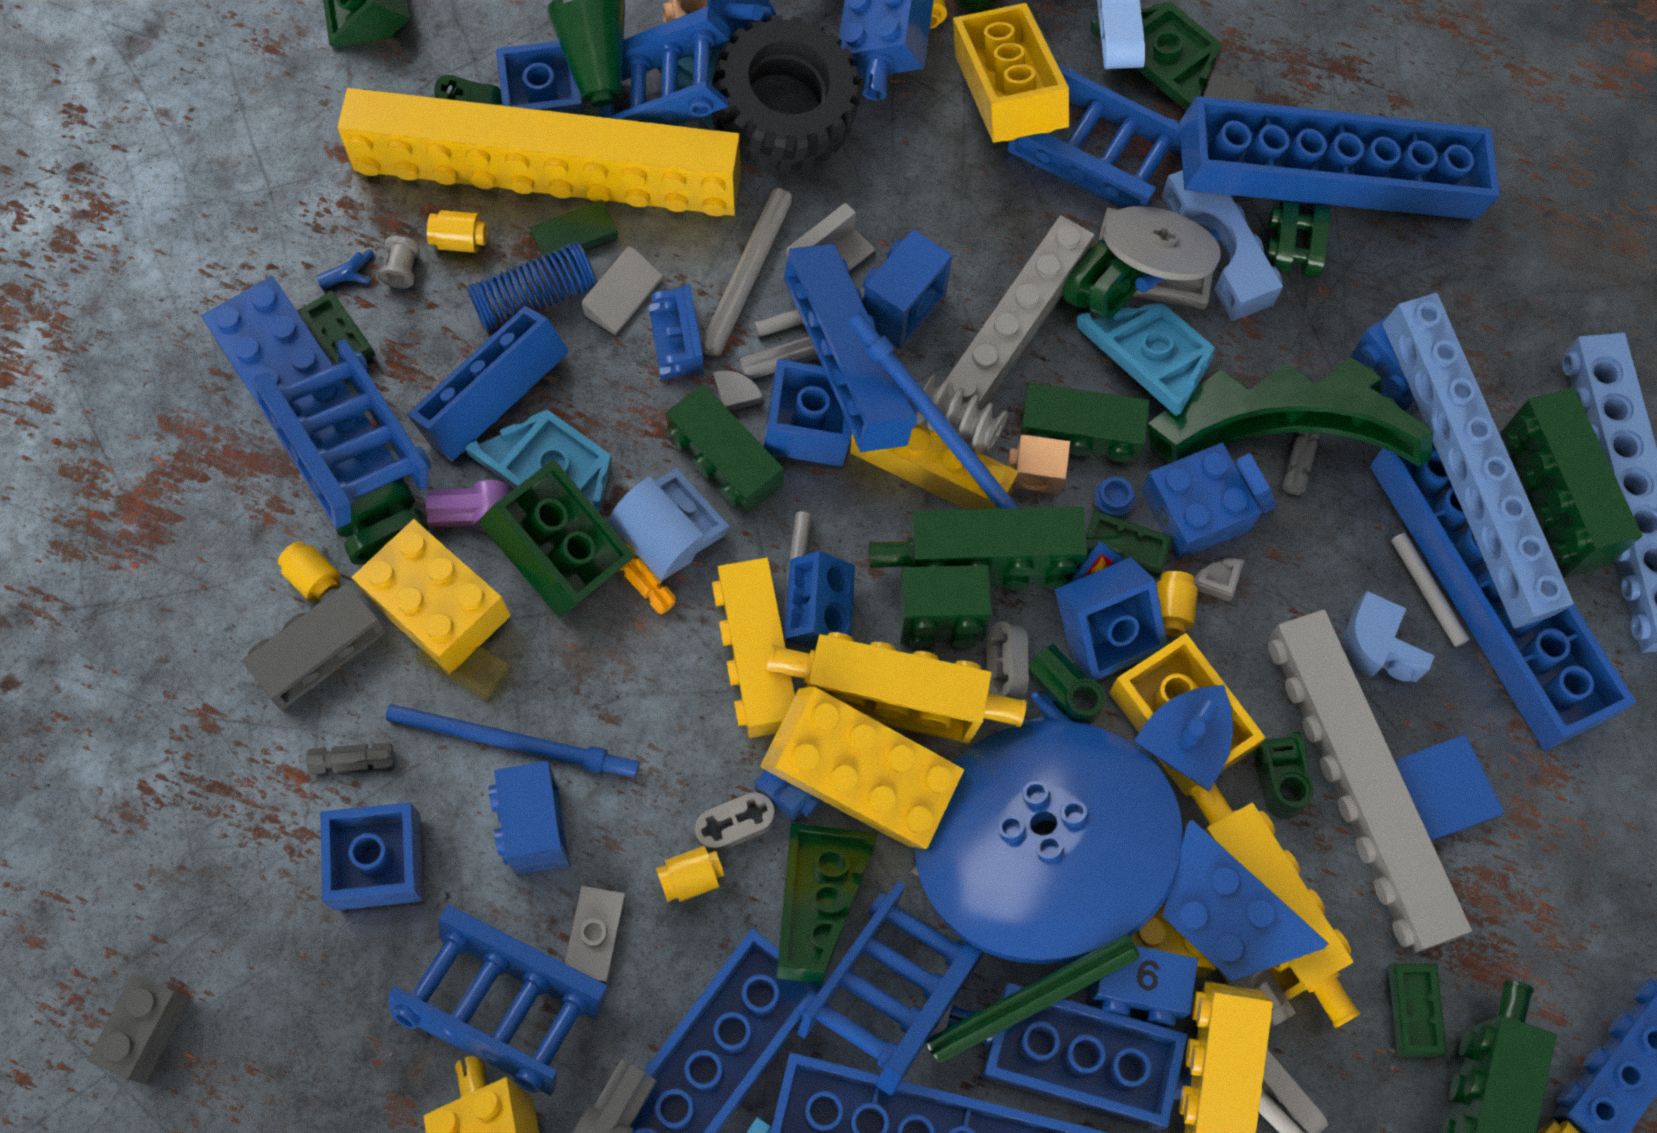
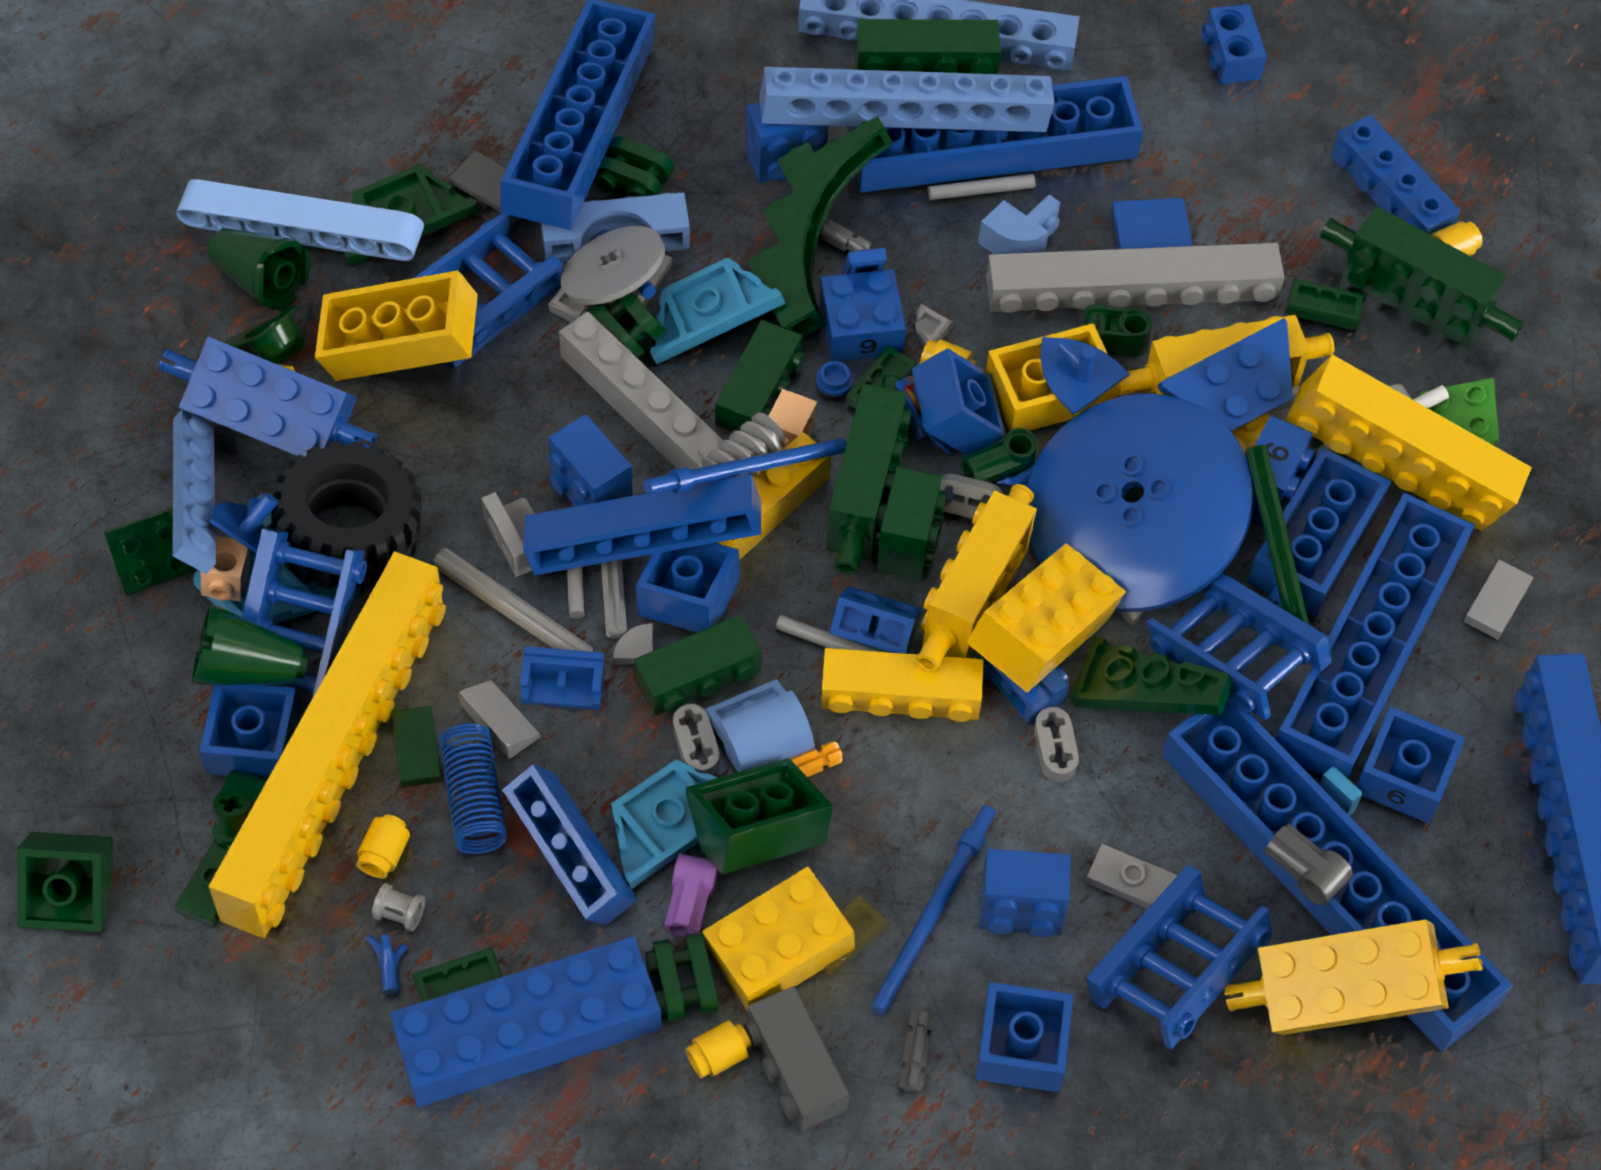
camera: 75 degrees left, 10 degrees down
blue fence [252,339,431,529] -> none
yellow brick [656,846,725,902] -> none
none -> light grey beam [673,704,720,775]

